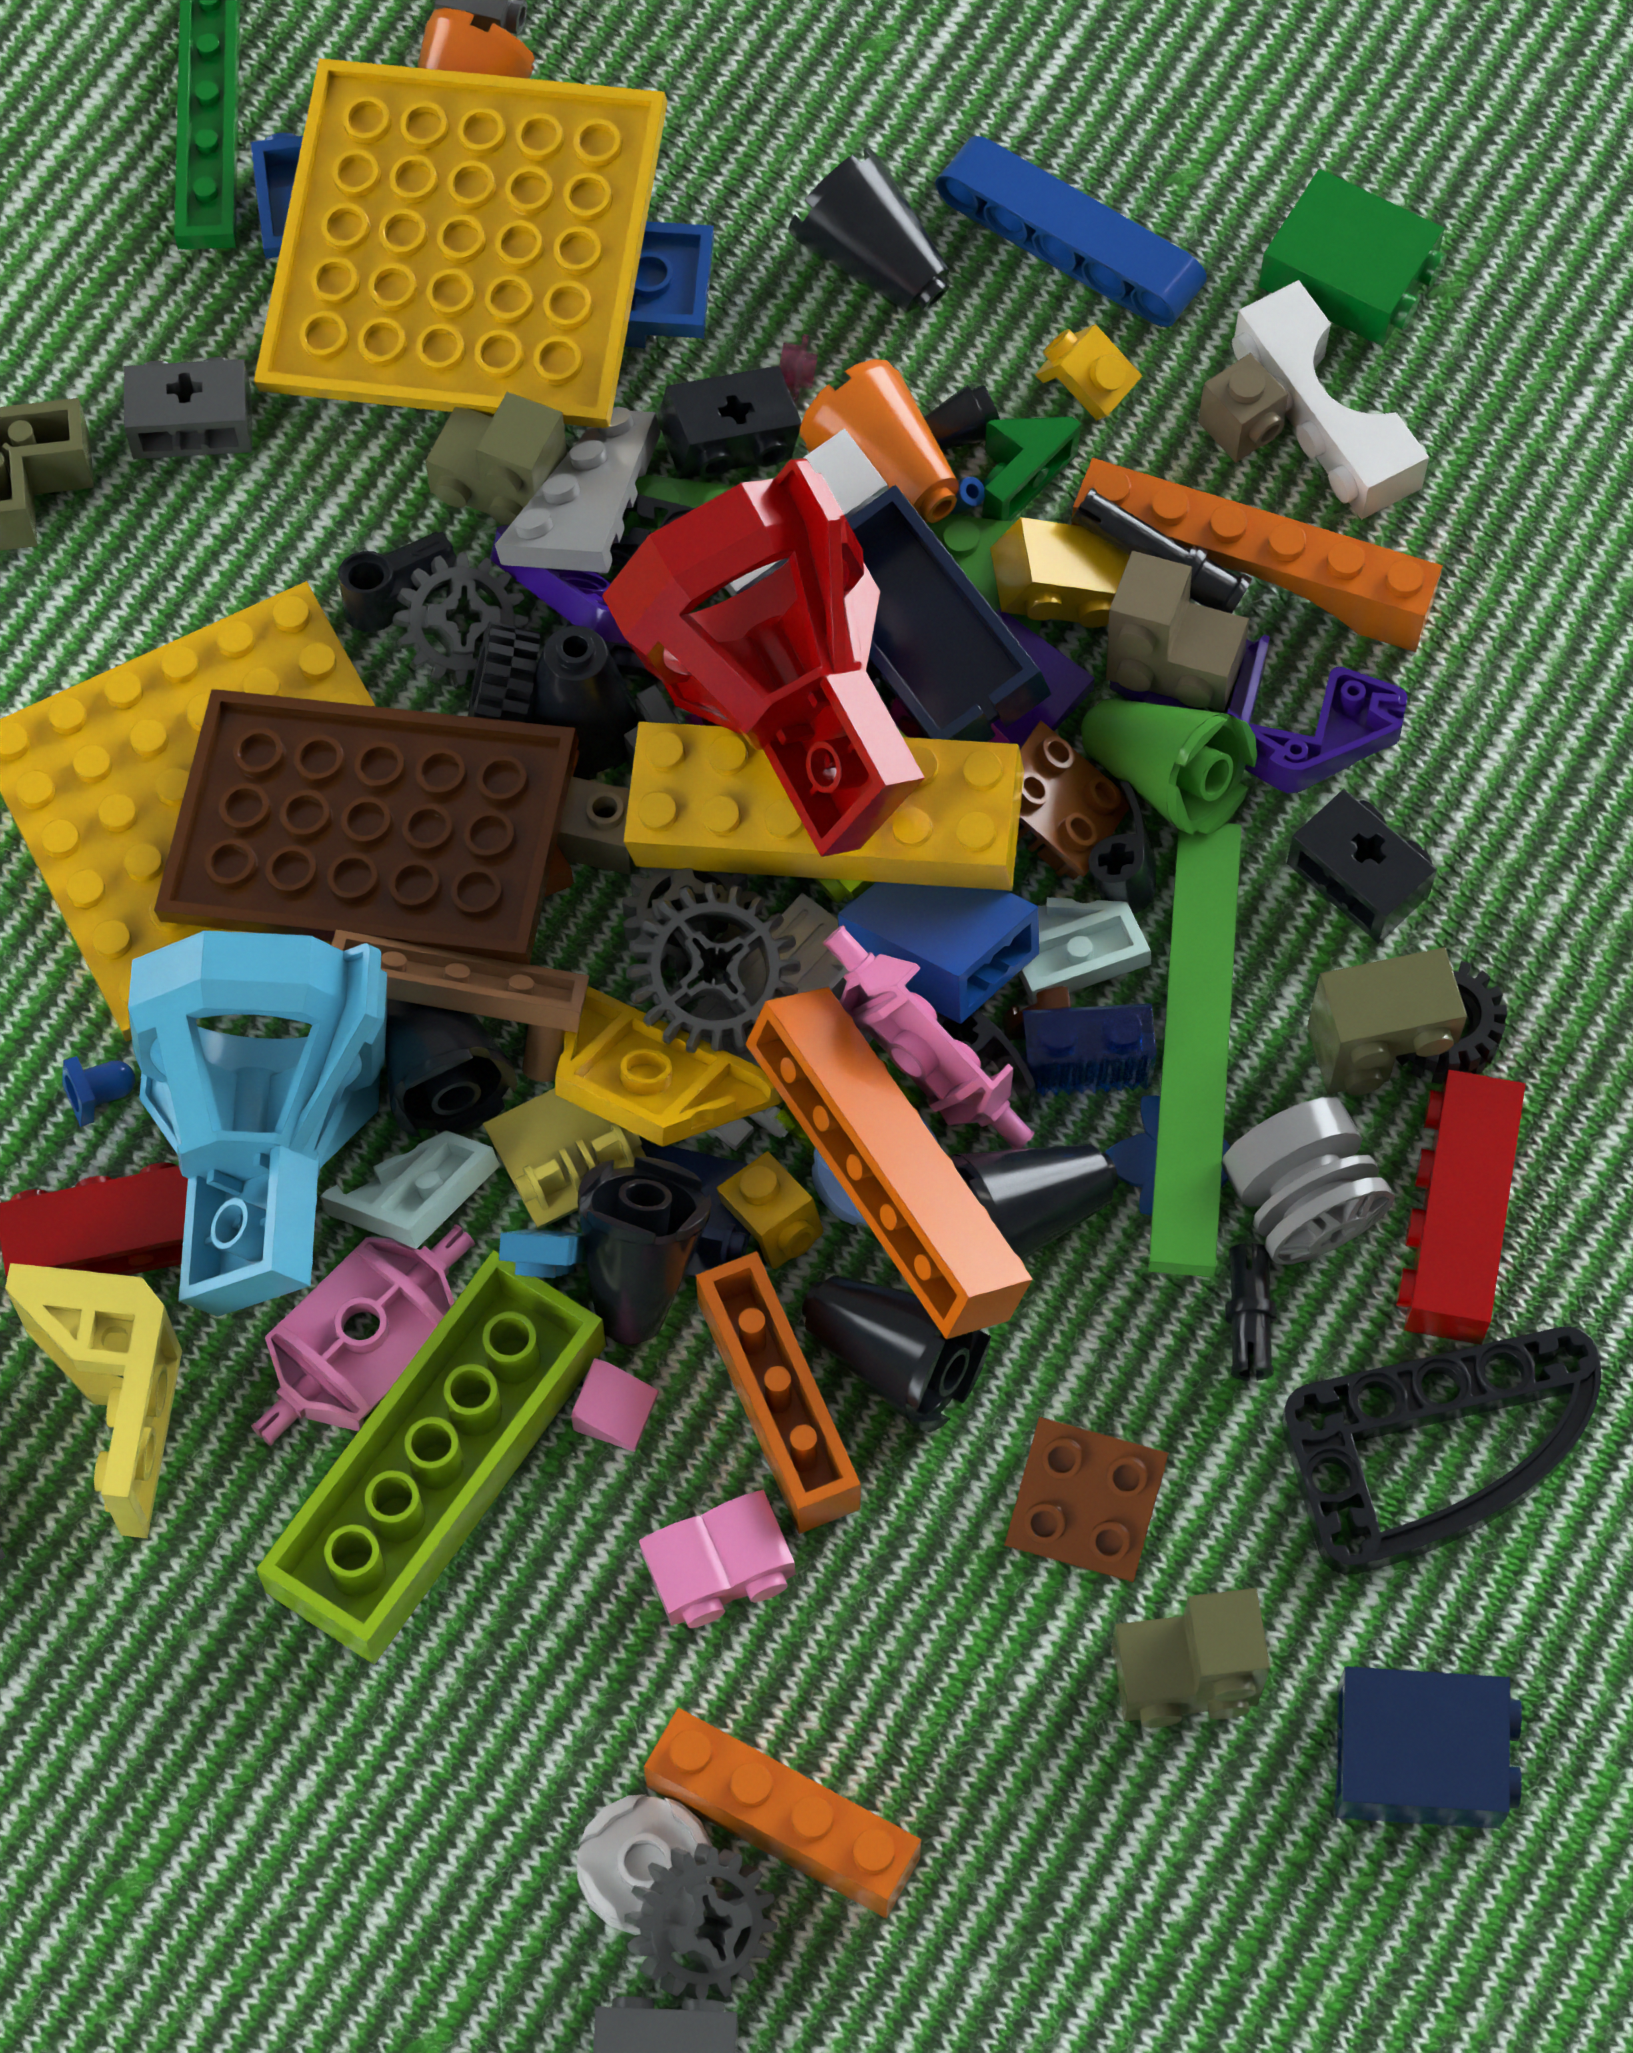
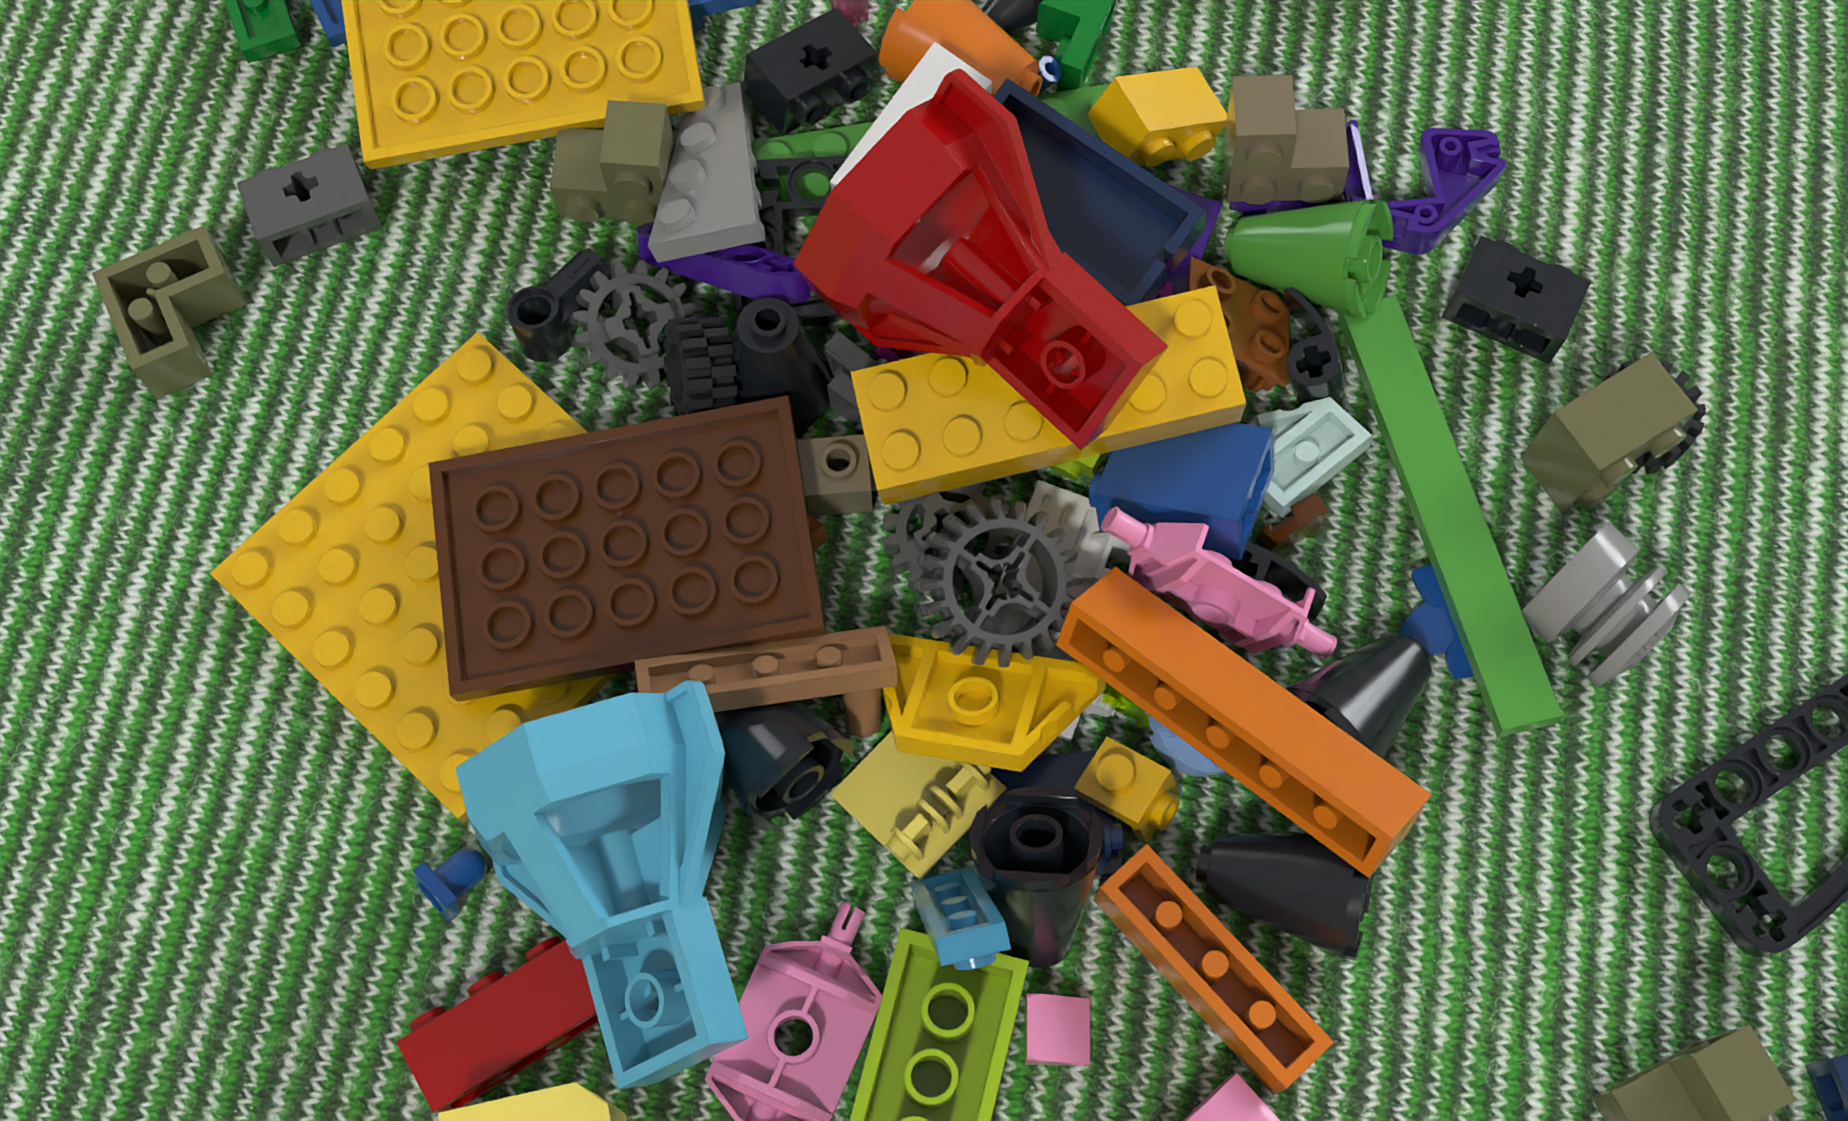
camera: 20 degrees left, 5 degrees up
light aqua wing [320,1131,500,1249] -> none
dark orange hinge [1005,1416,1169,1582] -> none
clear blue brick [1020,1003,1157,1096] -> none
orange arch [1071,458,1443,652] -> none
black pin [1071,487,1252,614] -> none
black pin [1225,1243,1277,1381] -> none
red brick [1396,1070,1526,1345] -> none

